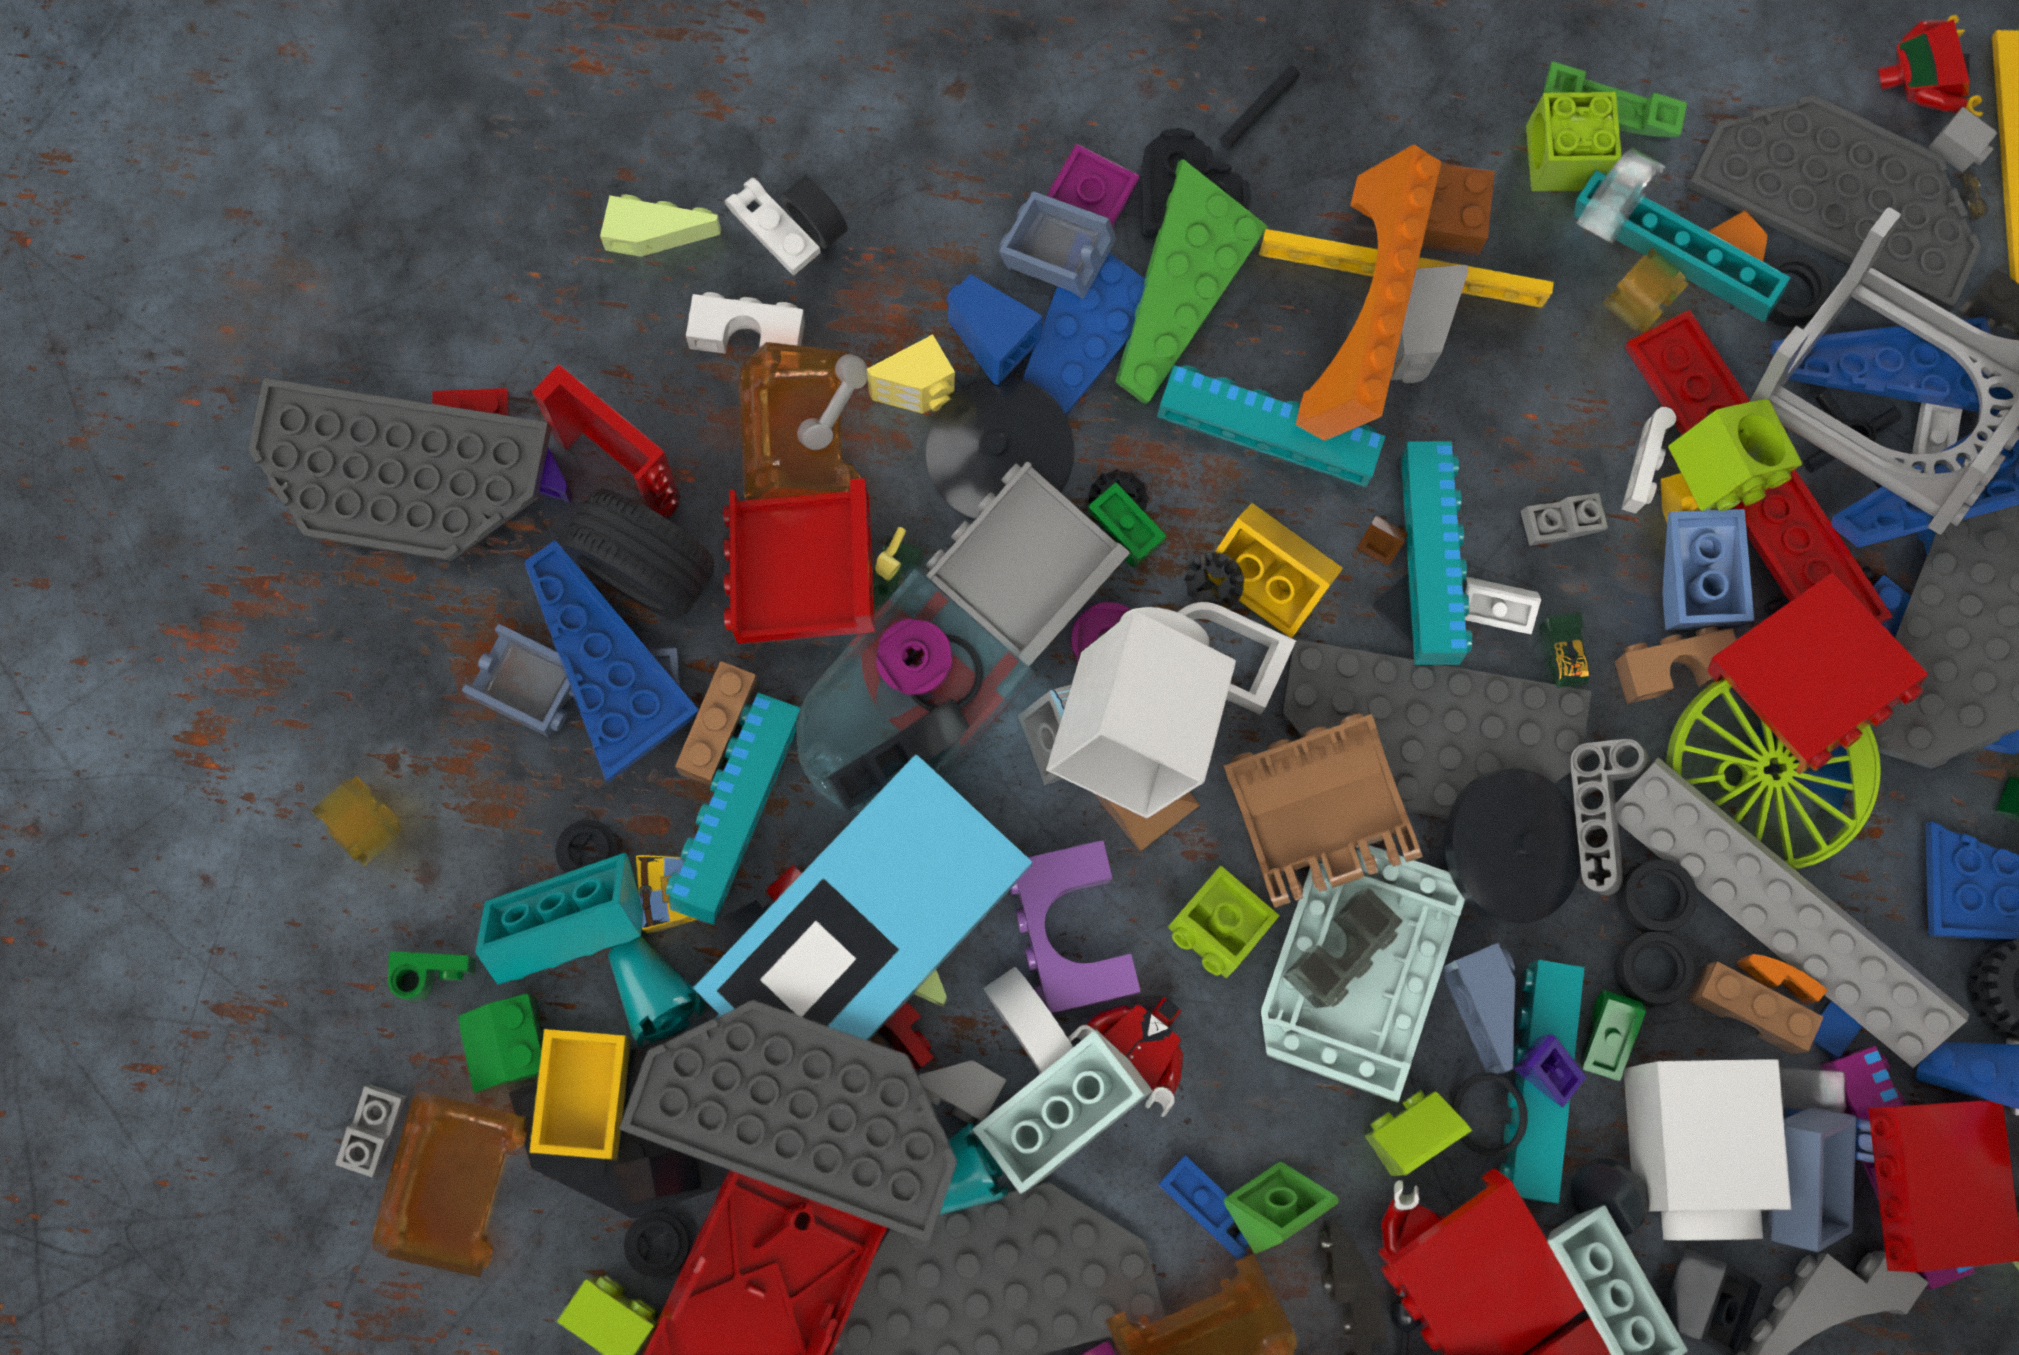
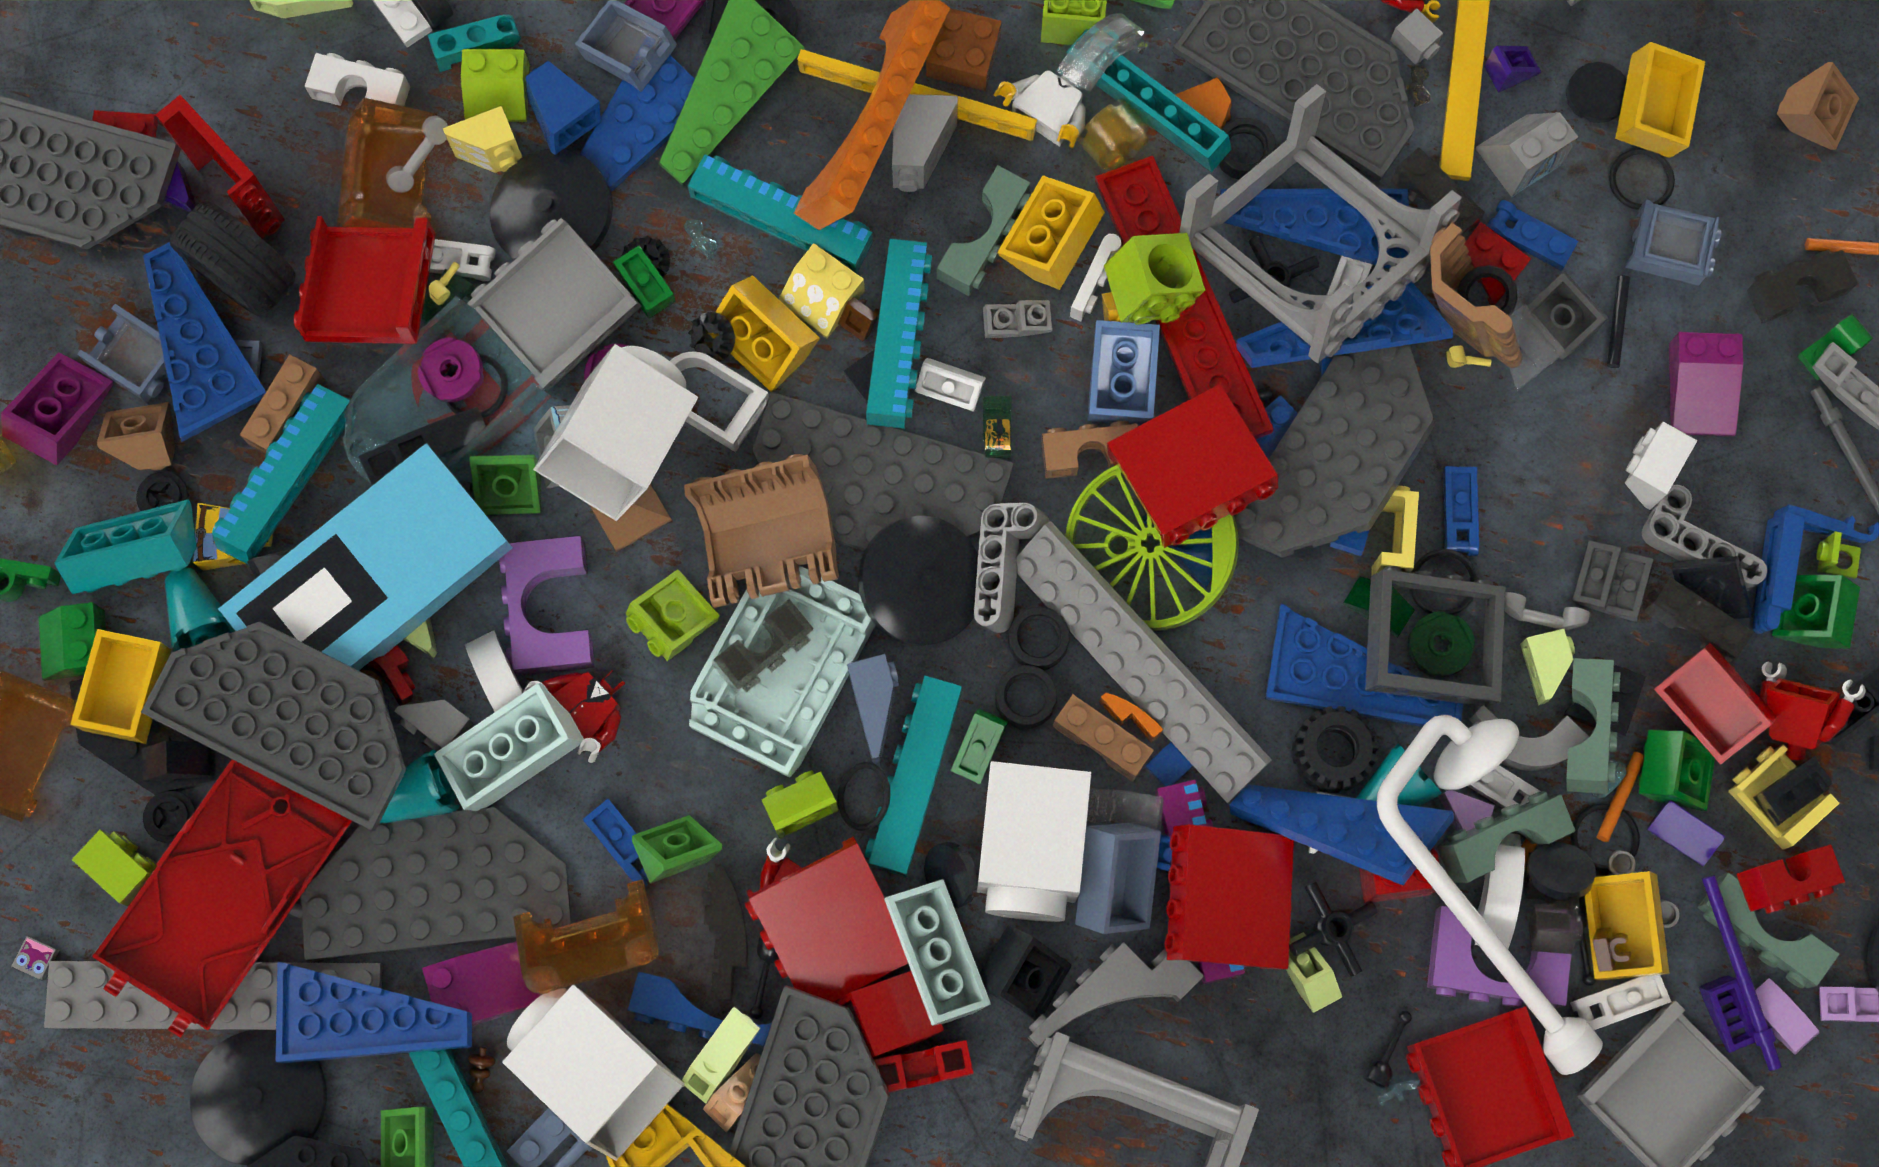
camera: 15 degrees right, 0 degrees up
dark purple slope [1513,1034,1586,1108] -> none
none -> magenta slope [1,352,113,465]
none -> medium nougat slope [97,402,175,470]
none -> teal leg [427,14,521,72]
none -> white plate [429,239,496,281]
none -> lime slope [461,49,530,122]
none -> bright green slope [469,455,541,515]
none -> clear light blue piece [683,220,718,259]
none -> light yellow slope [779,243,865,339]
none -> sand green arch [936,165,1031,296]
none -> torso [994,67,1086,148]
none -> yellow slope [997,175,1105,290]

